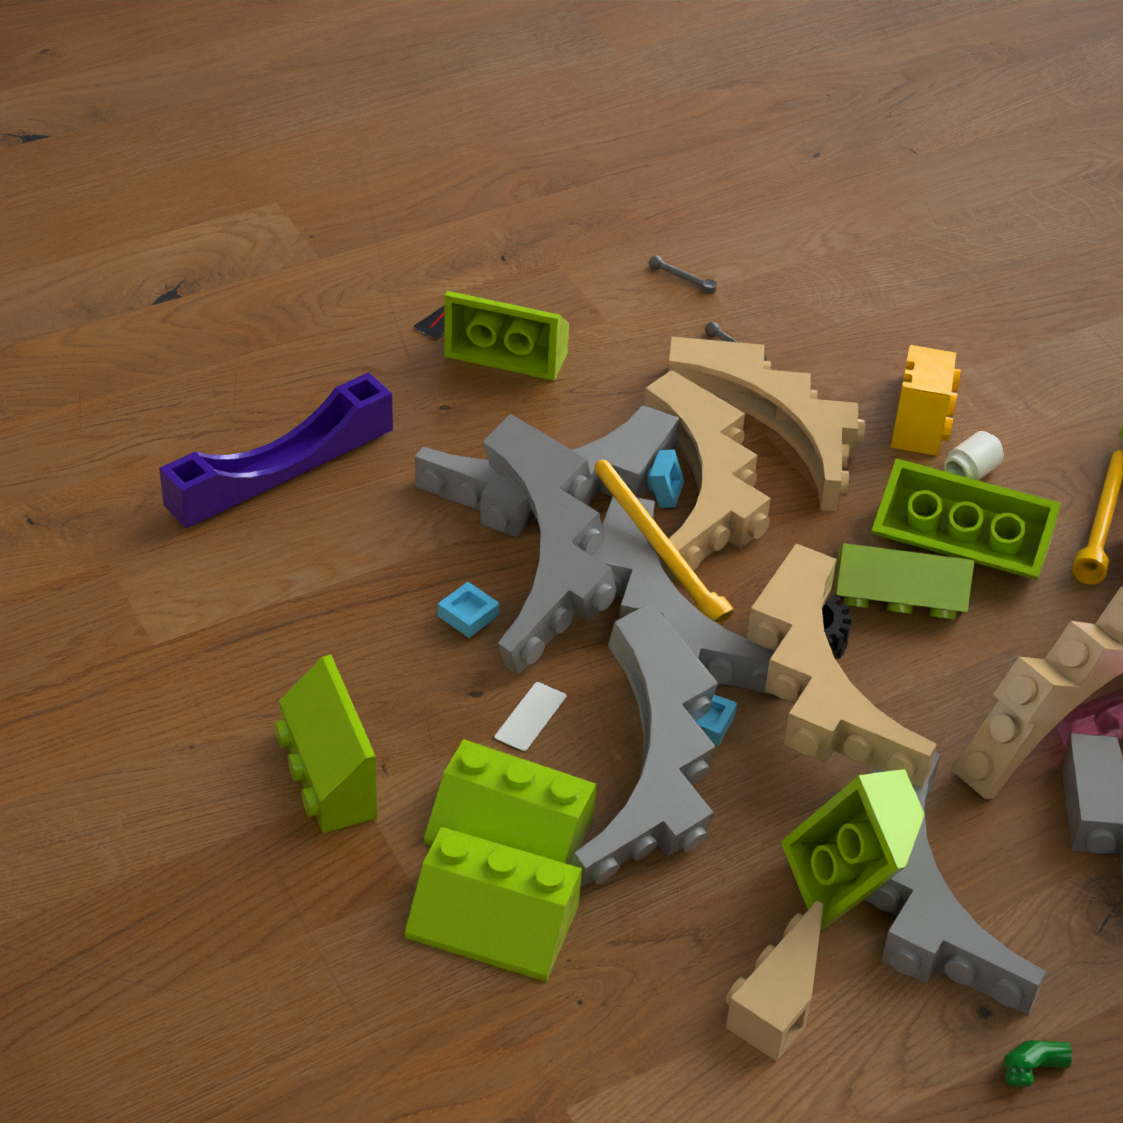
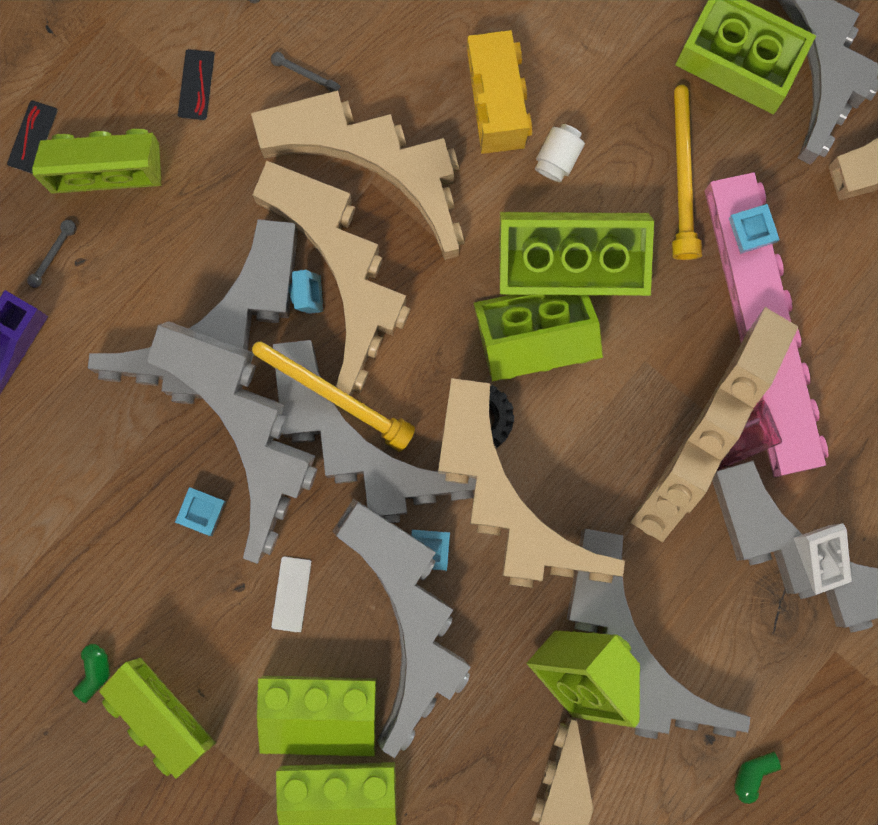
camera: 20 degrees left, 40 degrees up
none -> dark grey hinge [27,220,77,288]
none -> green arm [72,644,110,703]
none -> black sticker [178,49,215,120]

